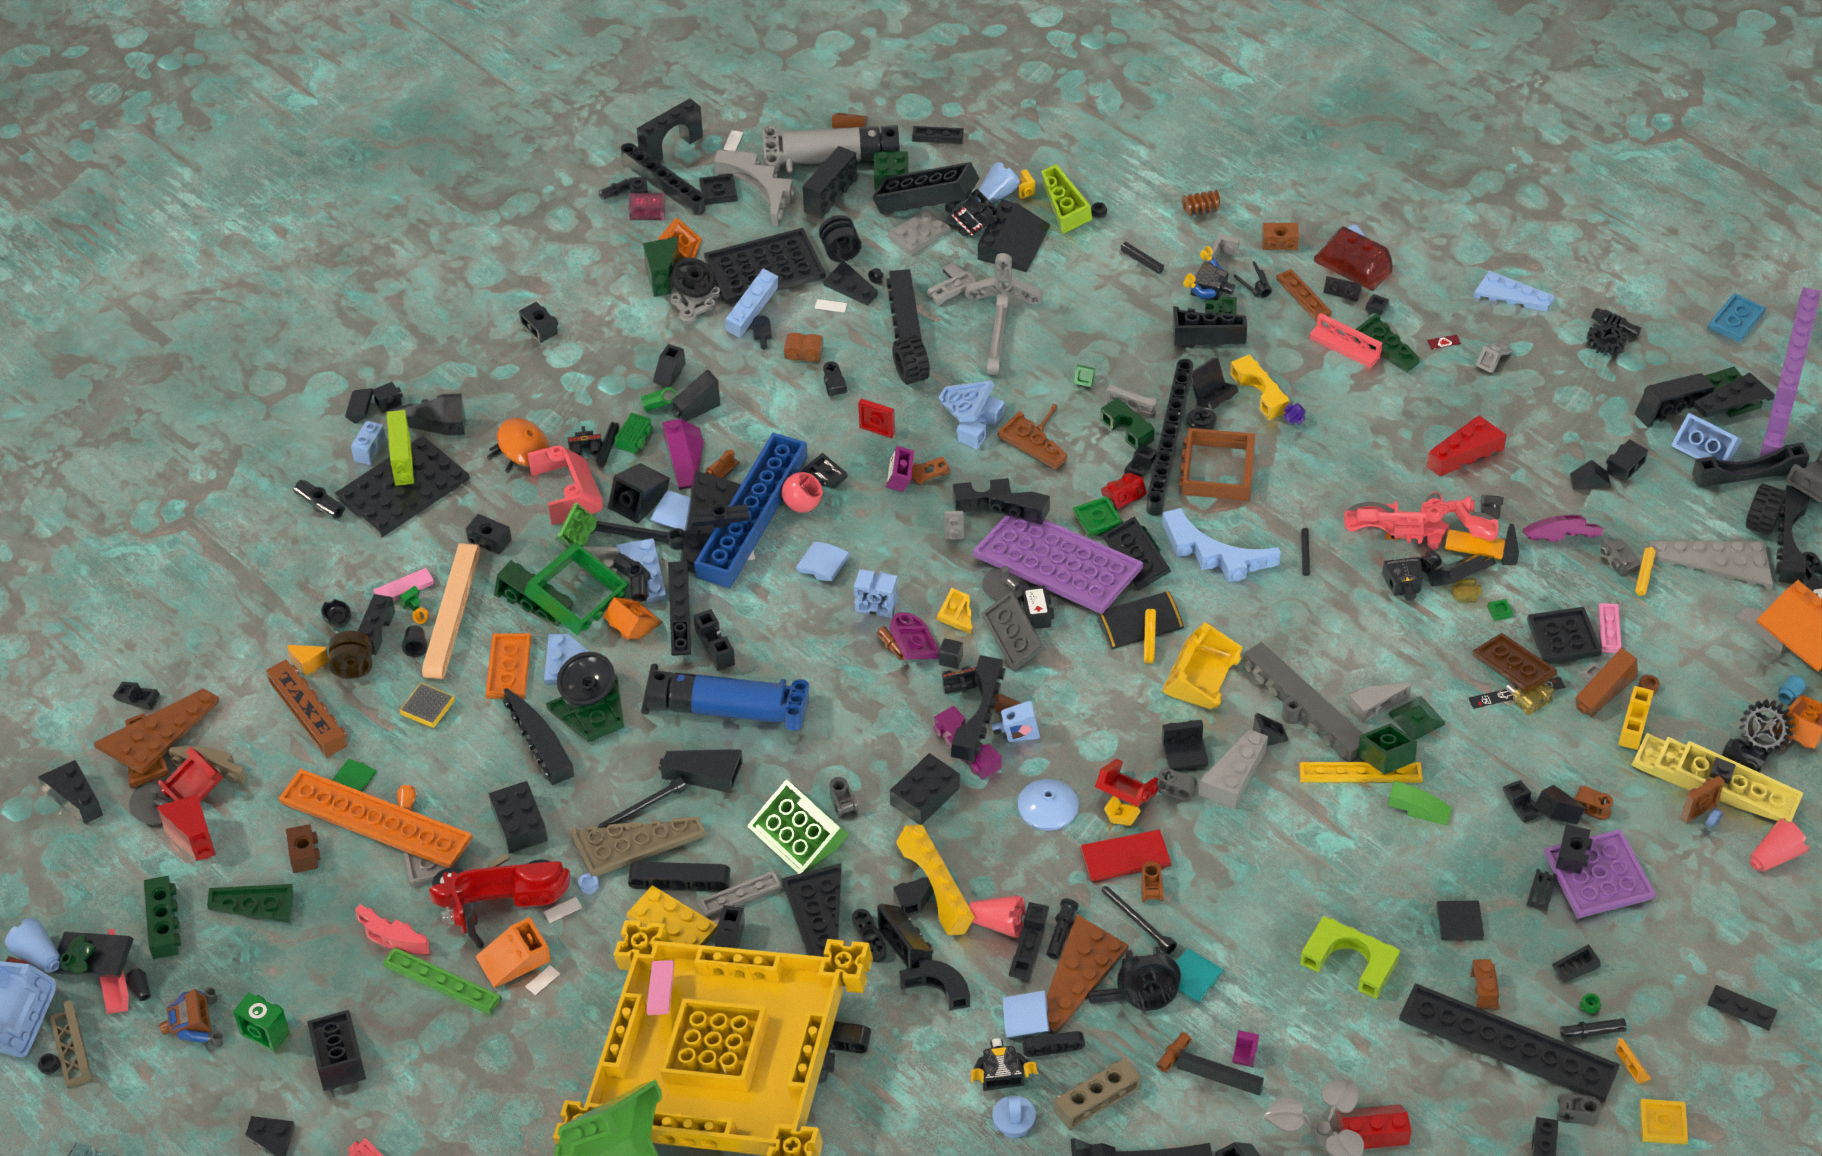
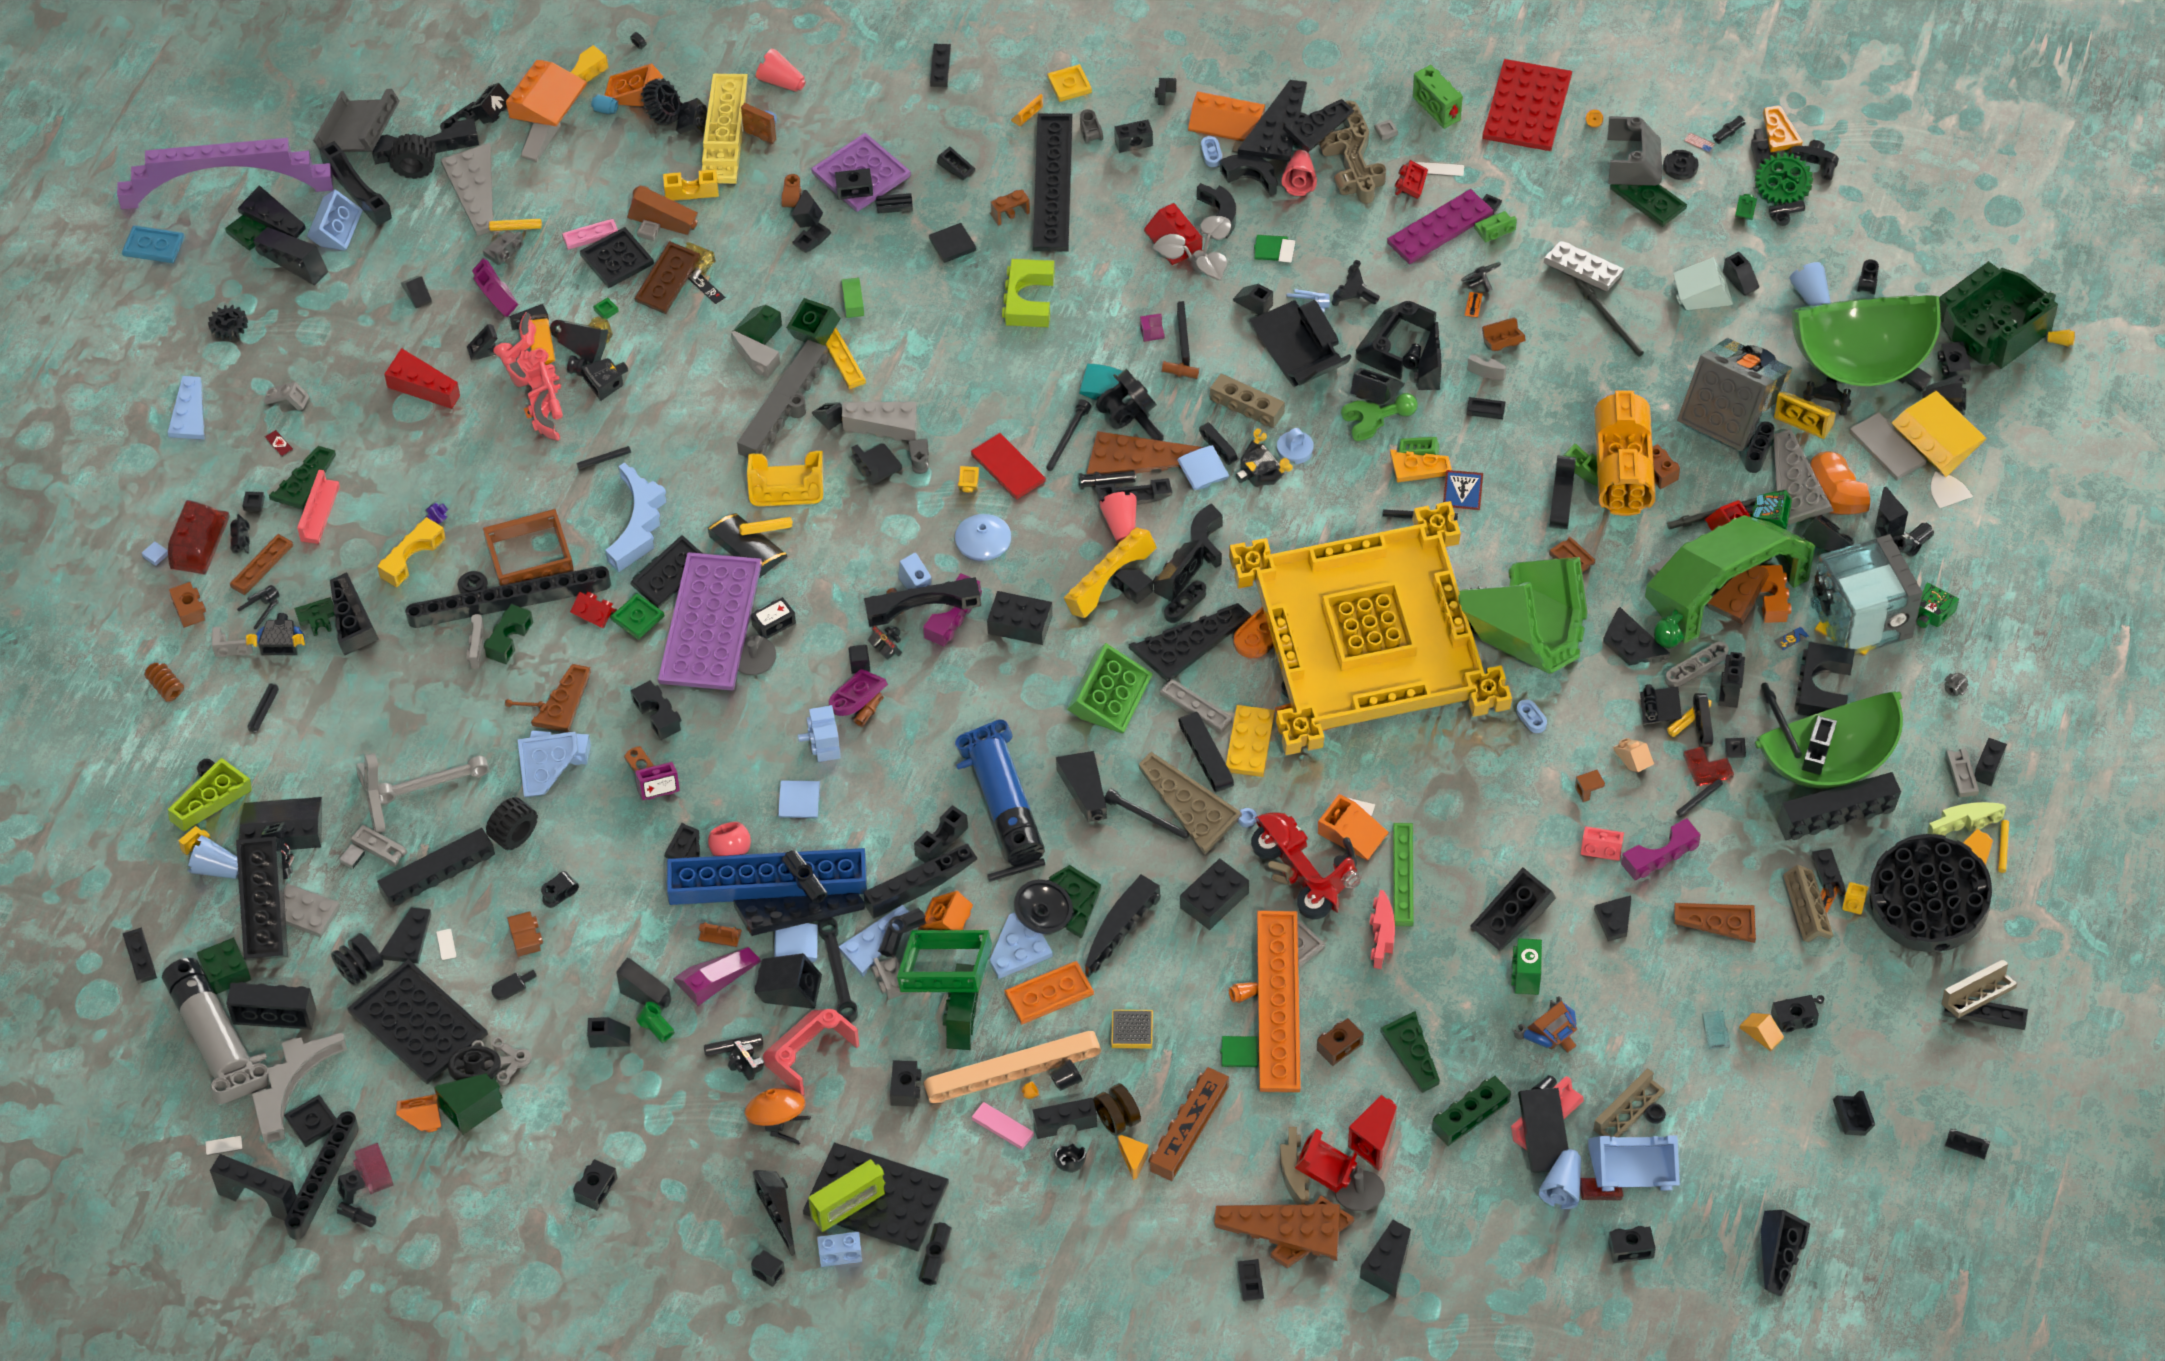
camera: 115 degrees left, 5 degrees up
dark green plate [59,935,96,974] -> none
black slope [345,388,373,424] -> none
green tile [398,586,421,611] -> none
bright green slope [555,502,598,548] -> none
green brick [615,412,653,454] -> none
bright pink tile [647,960,675,1015] -> none
black slope [715,905,745,949] -> none
light blue brick [725,269,778,338] -> none
dark grey piece [830,777,858,817] -> none
dark orange slope [831,112,868,129] -> none
red plate [858,398,895,438] -> none
black hinge [868,268,884,283] -> none
yellow wing [936,588,973,634] -> none
light grey bracket [944,511,964,539] -> none
dark grey tile [981,591,1045,671] -> none
black slope [989,492,1050,524] -> none
tile [1074,364,1095,387] -> none
red panel [1095,758,1159,807] -> none
black slope [1124,444,1157,477] -> none
dark orange piece [1141,861,1163,902] -> none
black bracket [1189,358,1239,409] -> none
black pin [1560,1018,1627,1040] -> none
green plate [1580,993,1602,1014] -> none
black hinge [1591,308,1642,338] -> none
black brick [1606,439,1648,483] -> none
black plate [1709,757,1736,784] -> none

